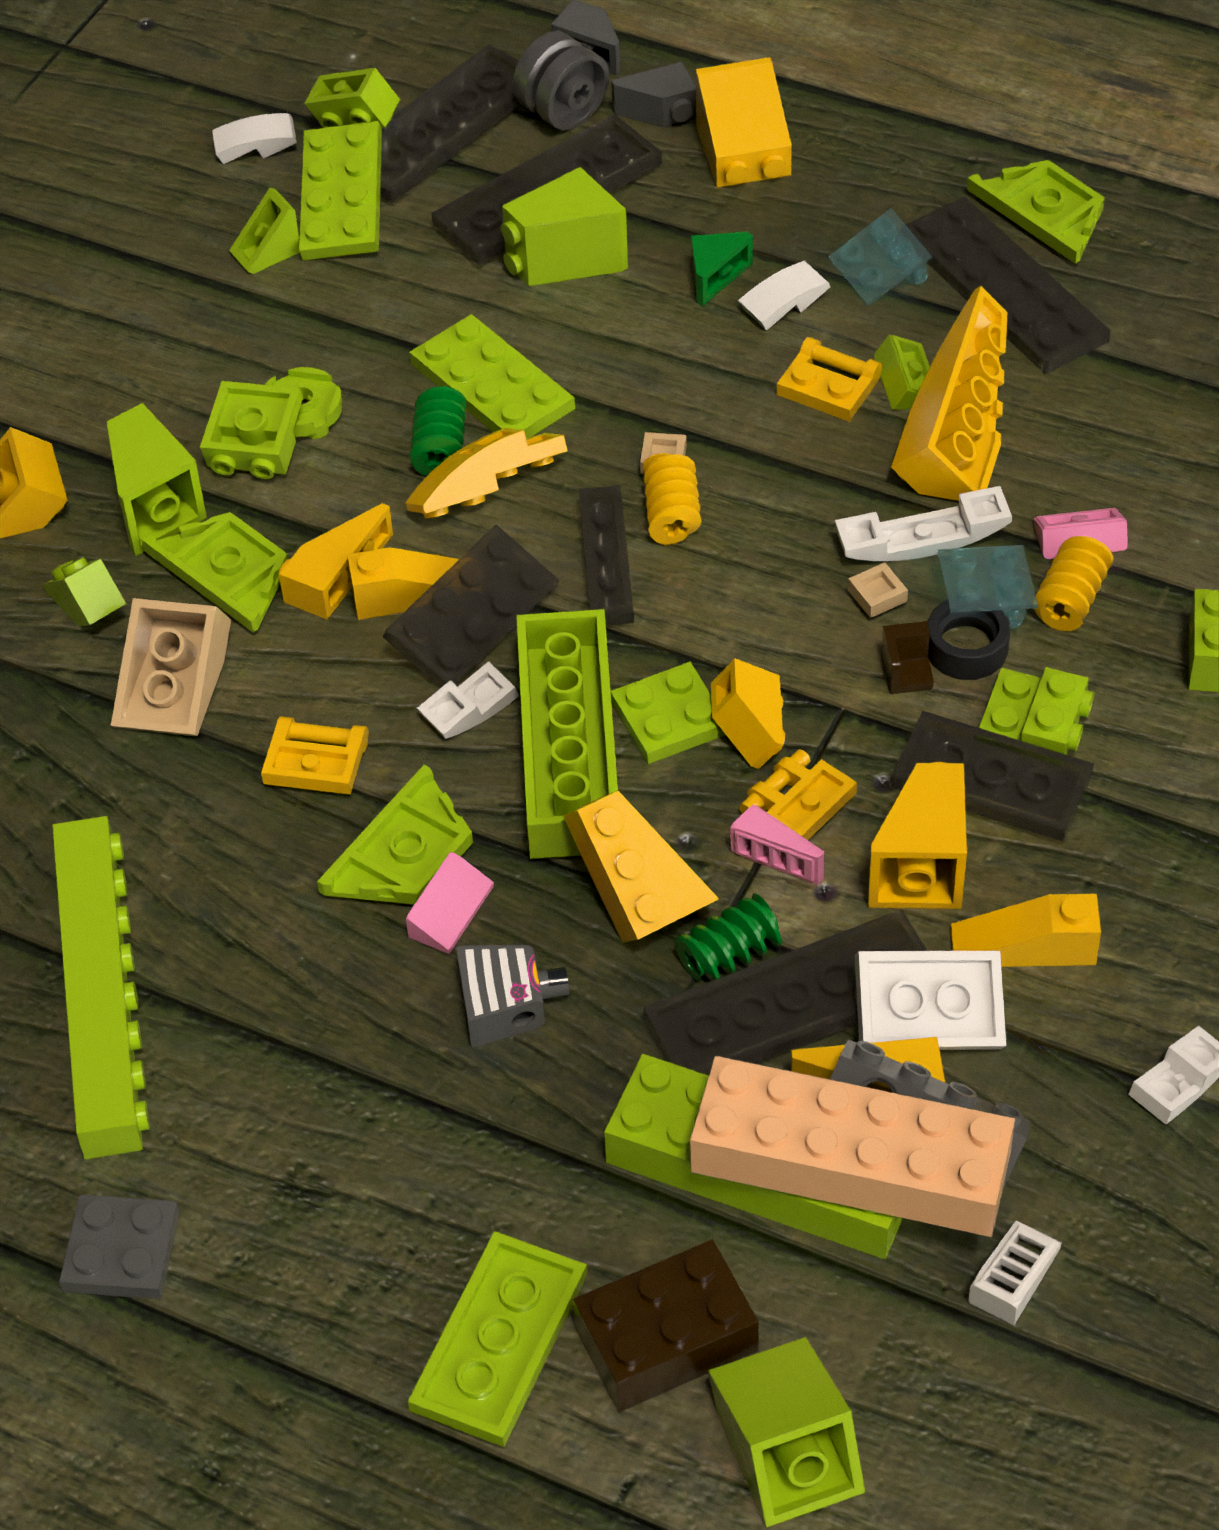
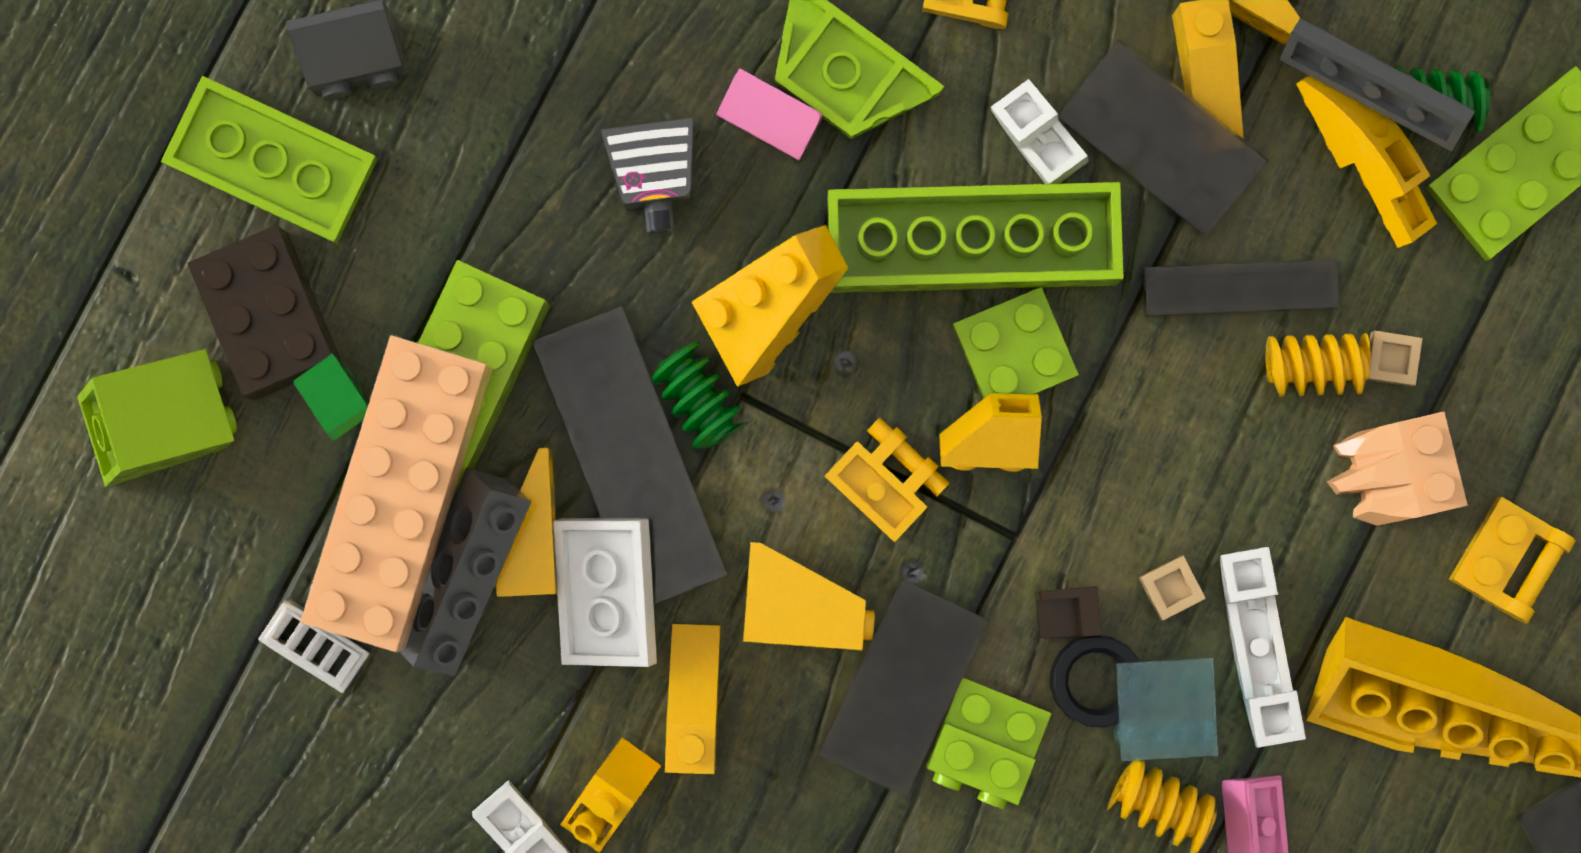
camera: 90 degrees right, 35 degrees up
bright pink slope [730,804,824,885] -> none
lime slope [874,334,930,410] -> none
none -> dark grey slope [286,0,409,100]
none -> green slope [292,353,369,441]
none -> yellow slope [560,737,661,853]
none -> dark grey plate [1279,18,1475,152]
none -> light nougat plate [1326,411,1468,526]

